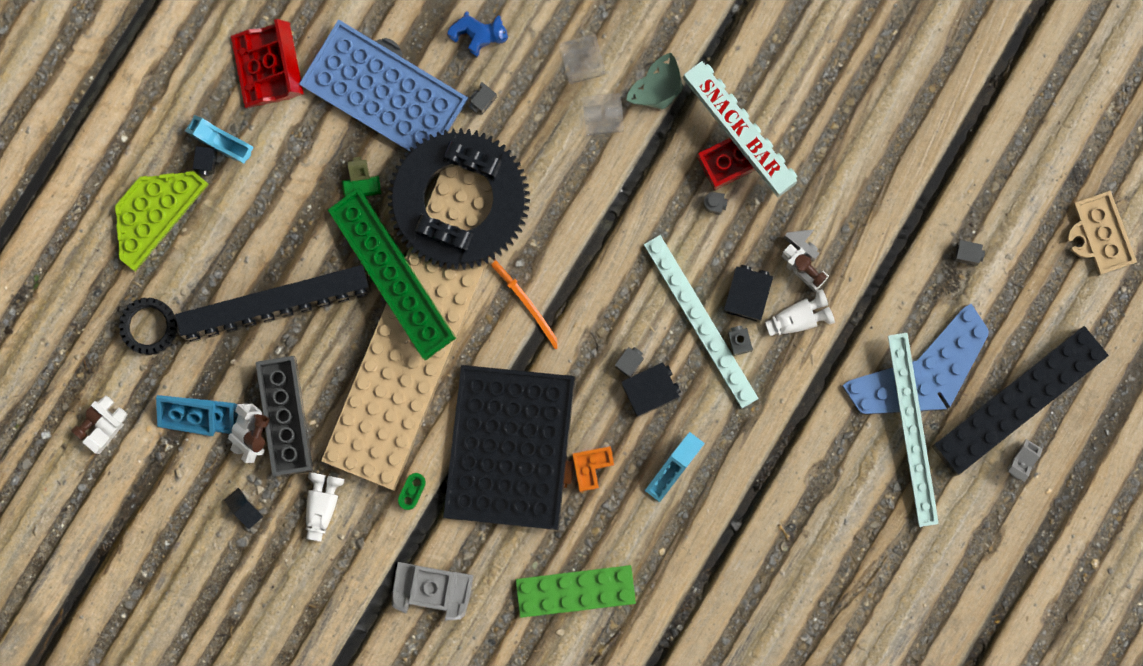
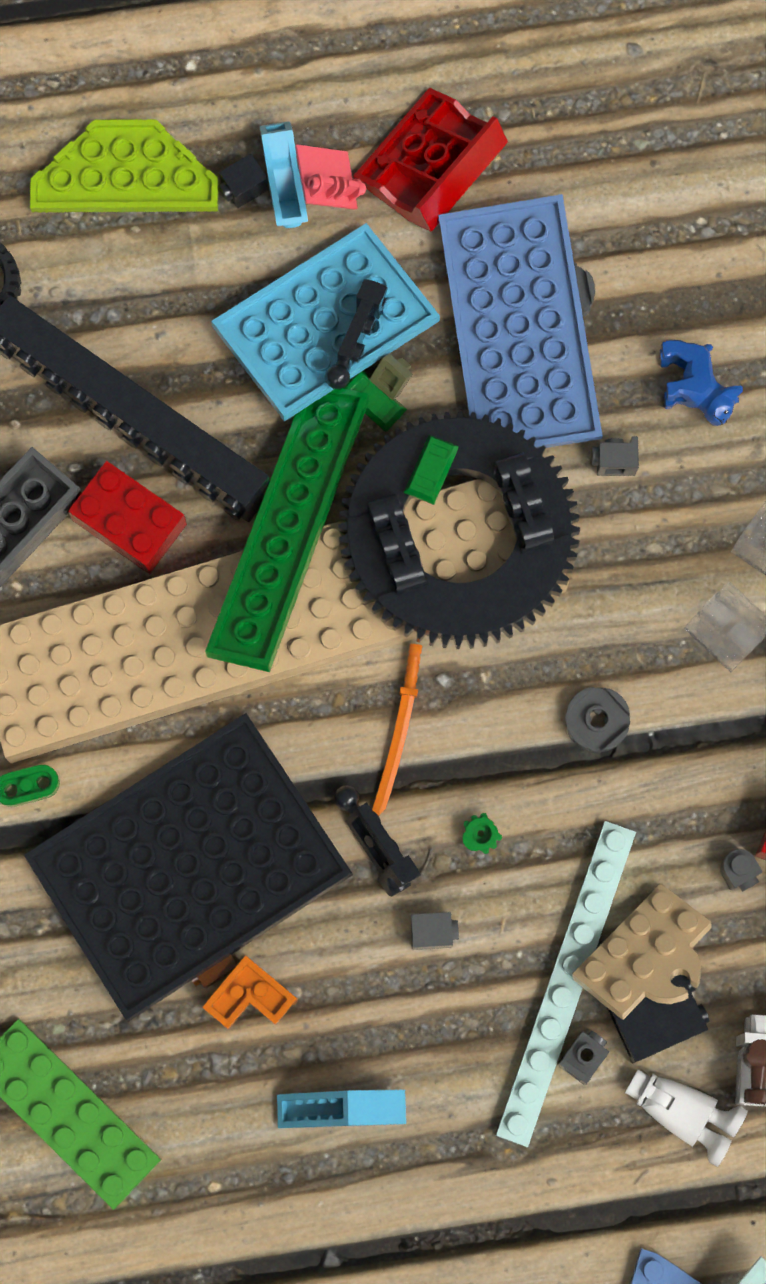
camera: 45 degrees right, 5 degrees down
black brick [621,362,681,418] -> none
none -> red brick [68,460,187,575]
none -> medium azure plate [211,223,440,421]
none -> coral hinge [295,145,366,210]
none -> black plate [325,279,388,389]
none -> black plate [334,785,421,897]
none -> green tile [404,434,459,505]
none -> green animal [462,813,502,854]
none -> dark grey plate [564,687,630,754]
none -> tan plate [572,883,712,1020]

